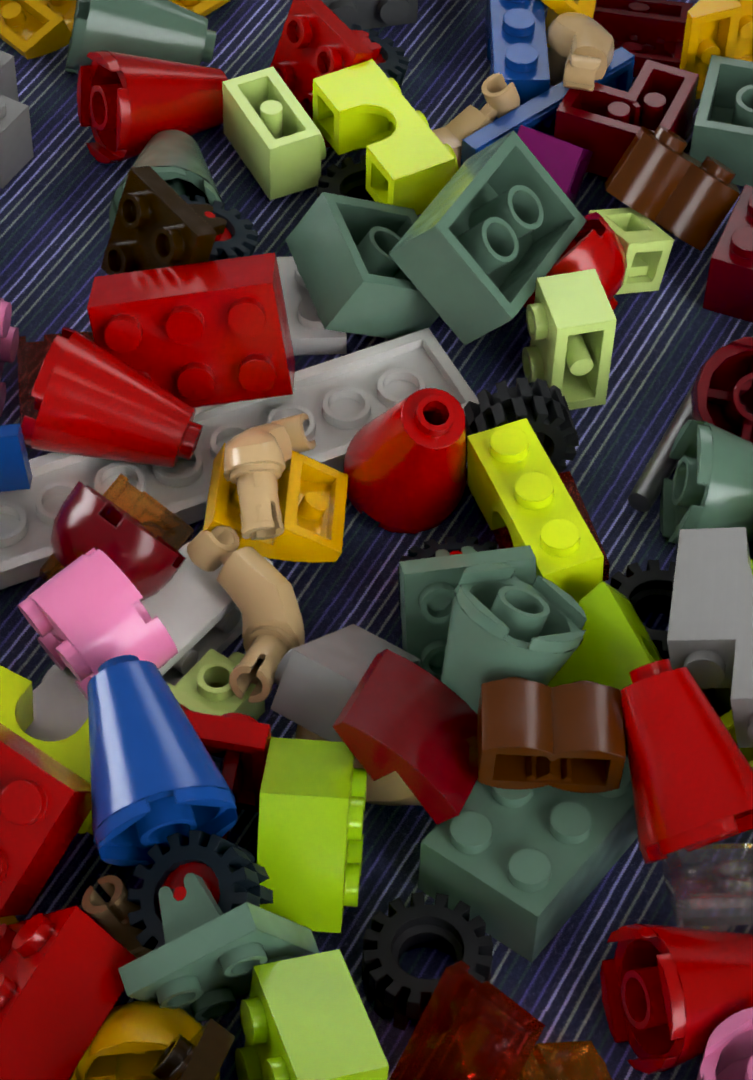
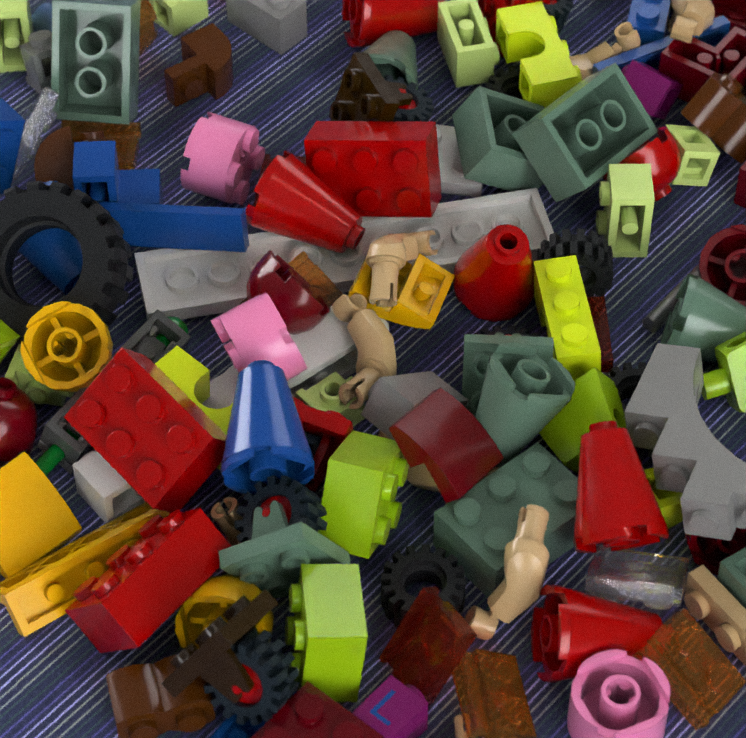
camera: 15 degrees right, 0 degrees up
reddish brown brick [477,677,626,793] -> none
none -> tan arm [464,505,550,640]

